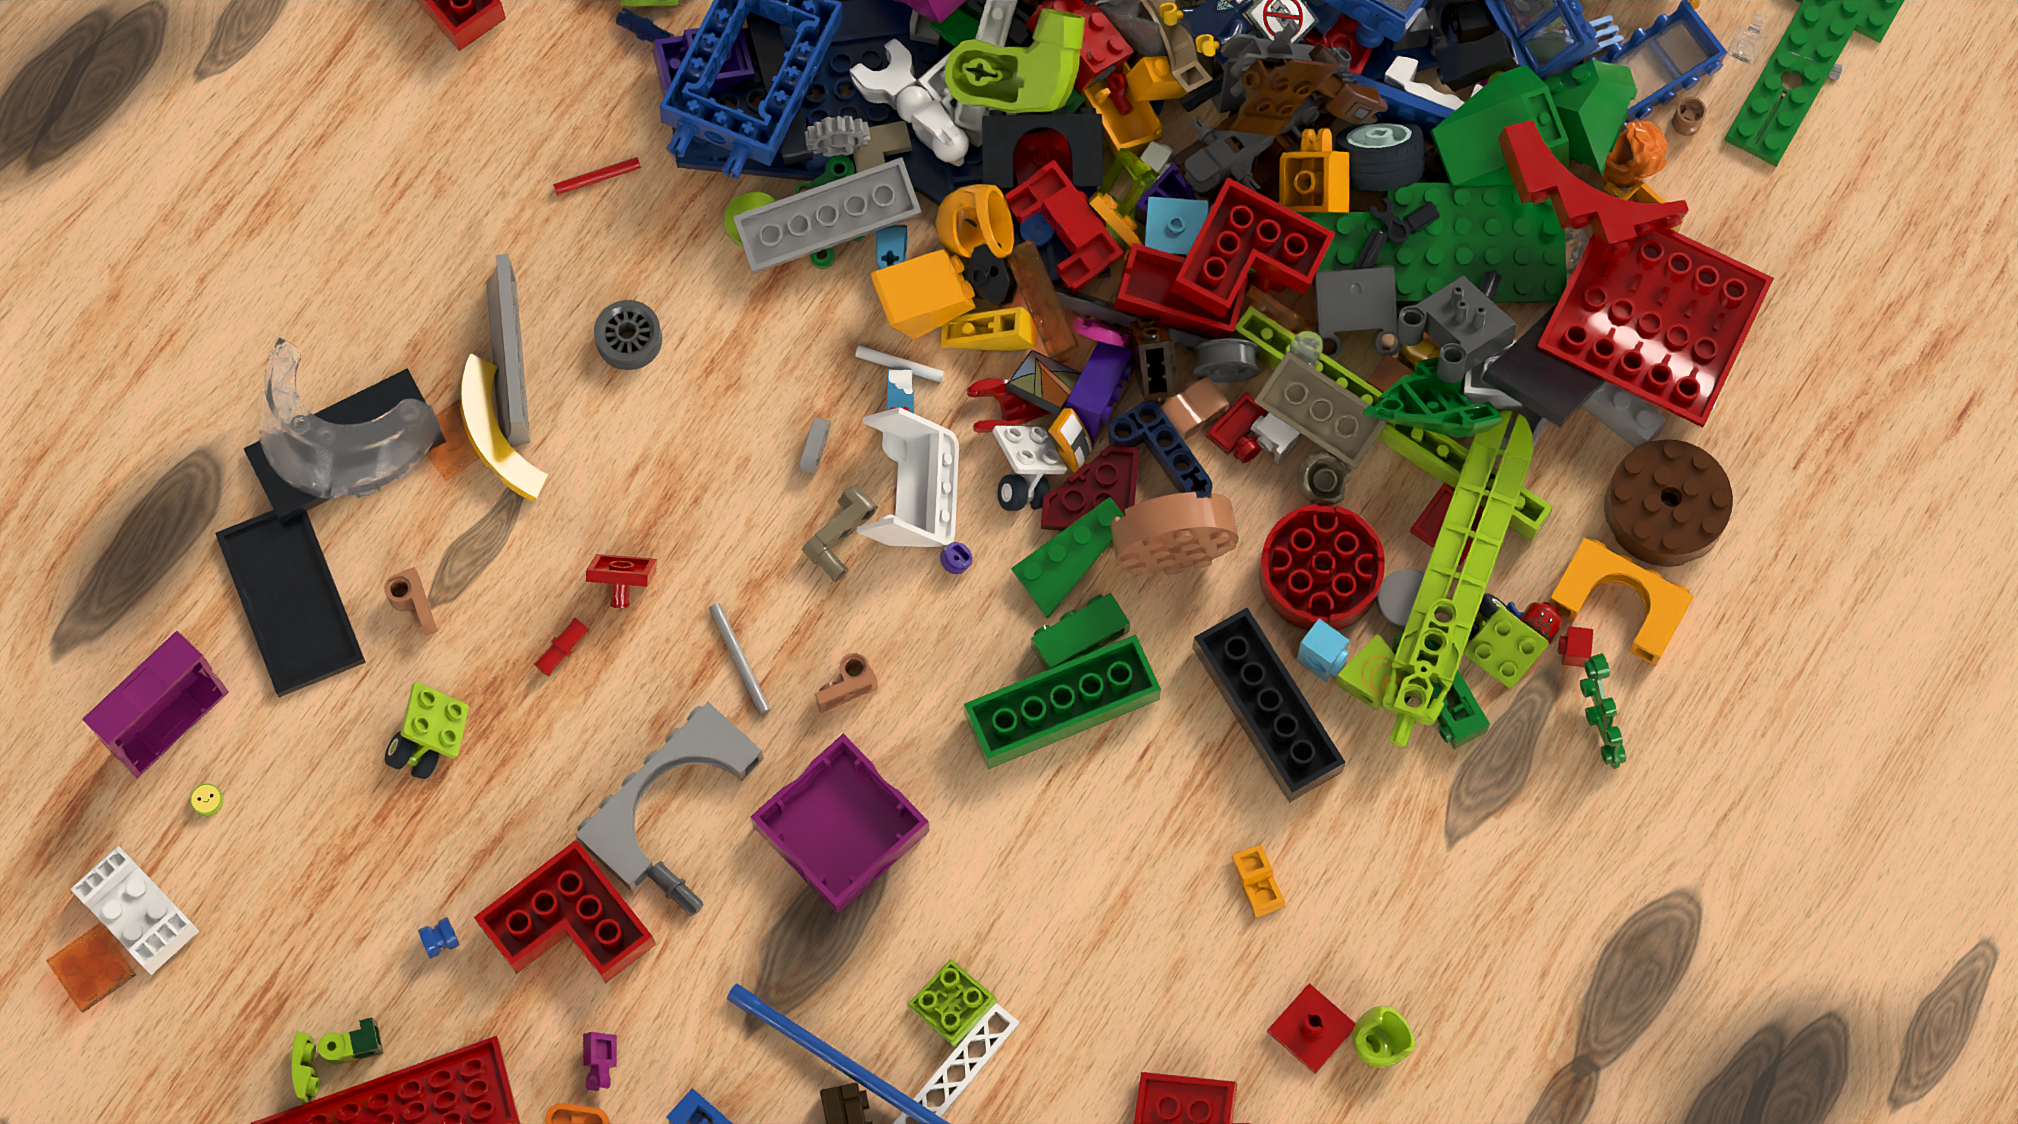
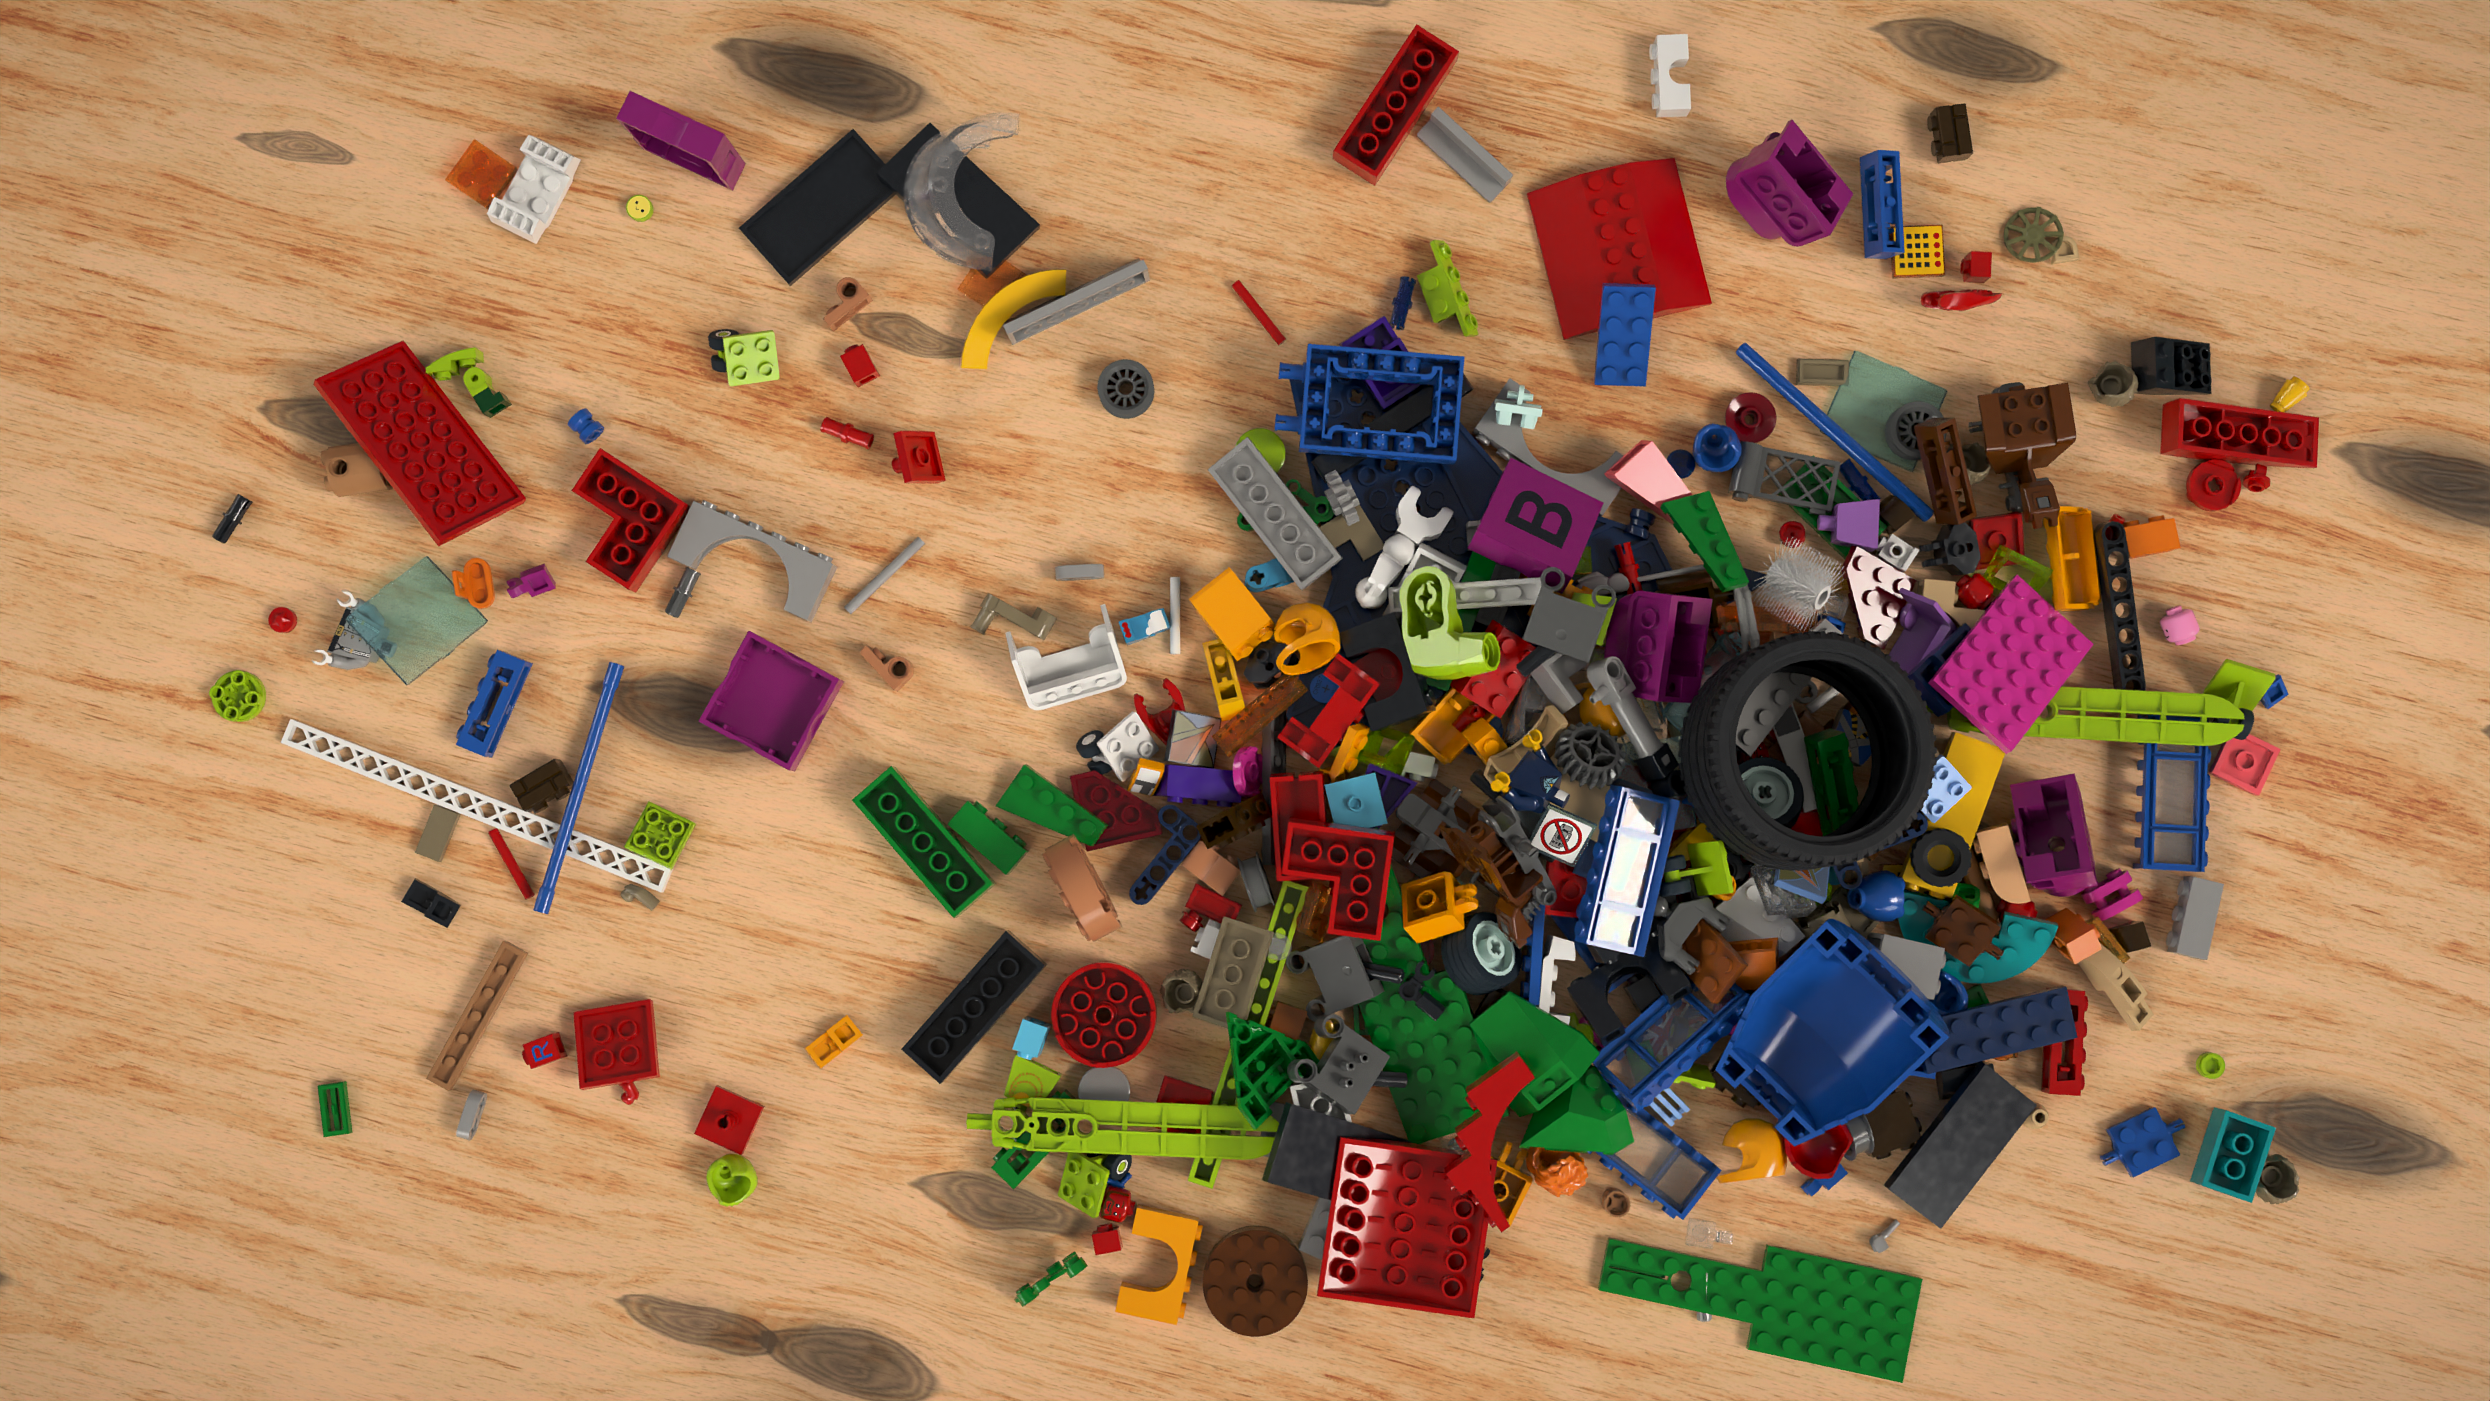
camera: 75 degrees right, 15 degrees up
dark purple tile [940,542,972,574] -> none
none -> dark tan arm [621,884,660,911]
none -> red brick [840,344,880,388]

